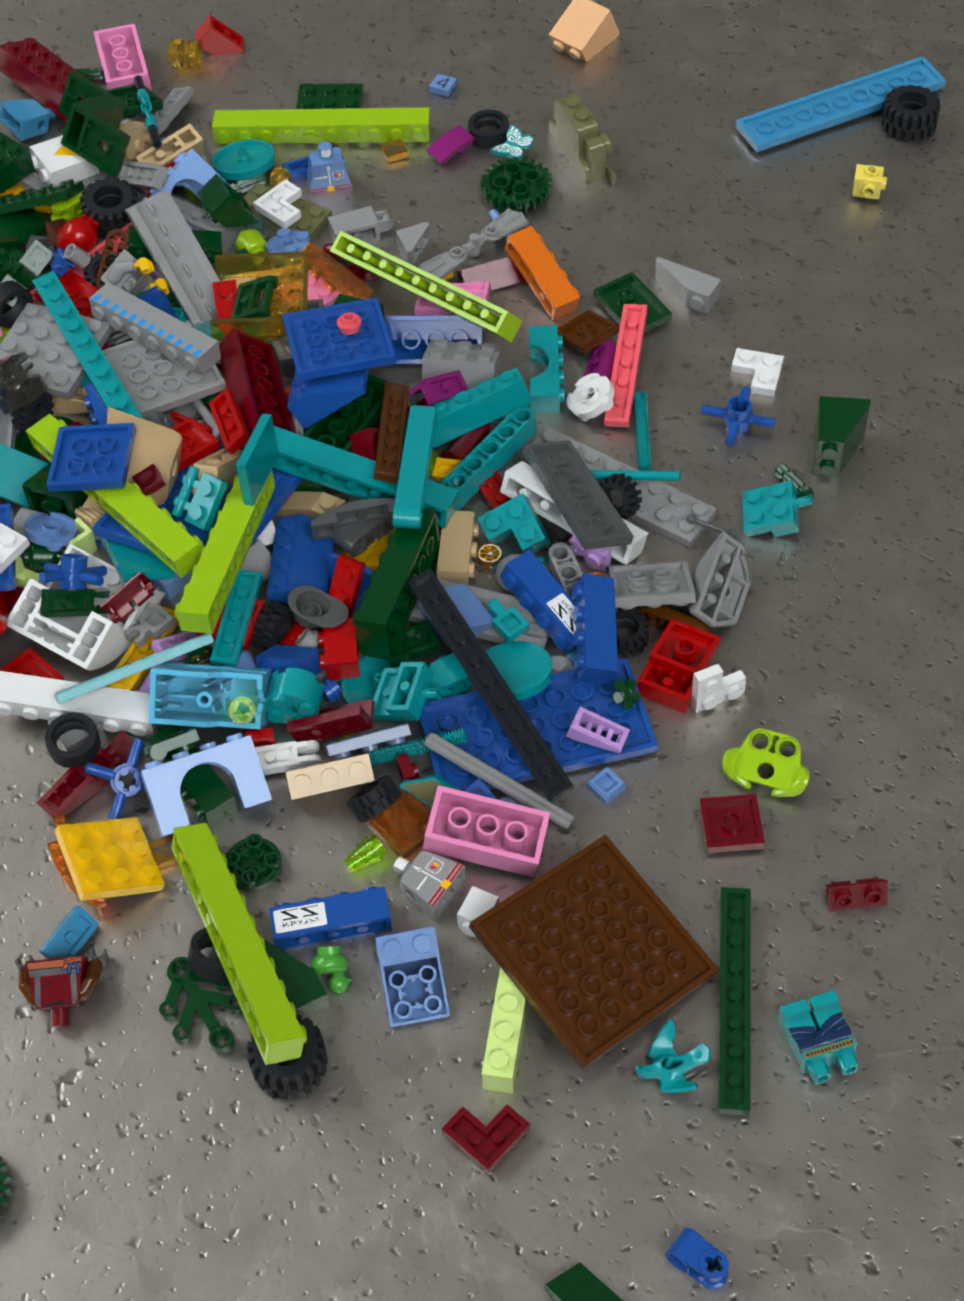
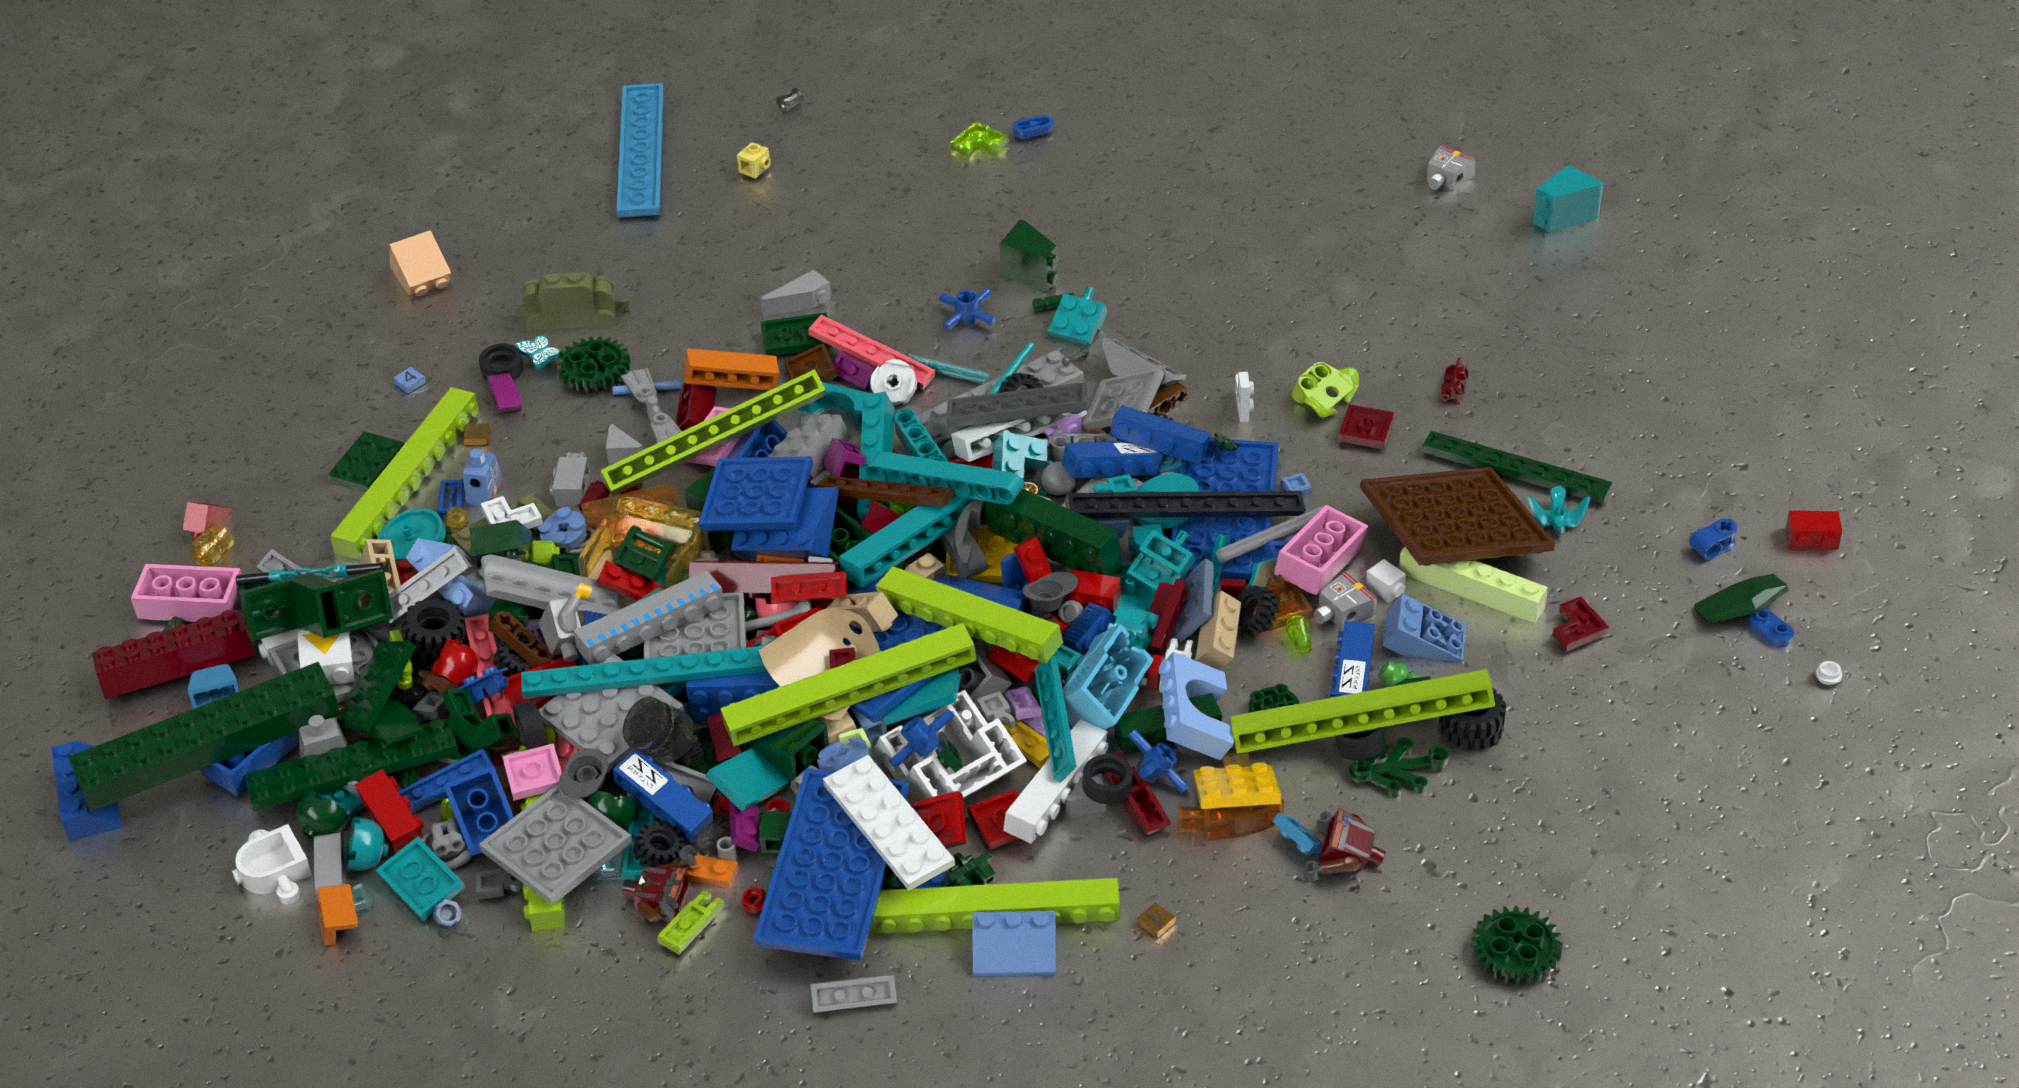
camera: 70 degrees left, 10 degrees down
blue plate [46,423,137,492] -> none
light grey hinge [64,243,91,268] -> none
dark red hinge [100,572,156,624] -> none
plate [142,728,200,761] -> none
teal plate [171,465,228,531] -> none
clear neon green cone [228,697,256,724] -> none
teal tile [236,413,279,506] -> none
coral plate [337,312,362,335] -> none
lavender slope [566,706,630,754] -> none
red slope [637,618,721,714] -> none
white plate [731,348,784,397] -> none
teal hips [778,990,859,1085] -> none
black tyre [882,85,941,141] -> none

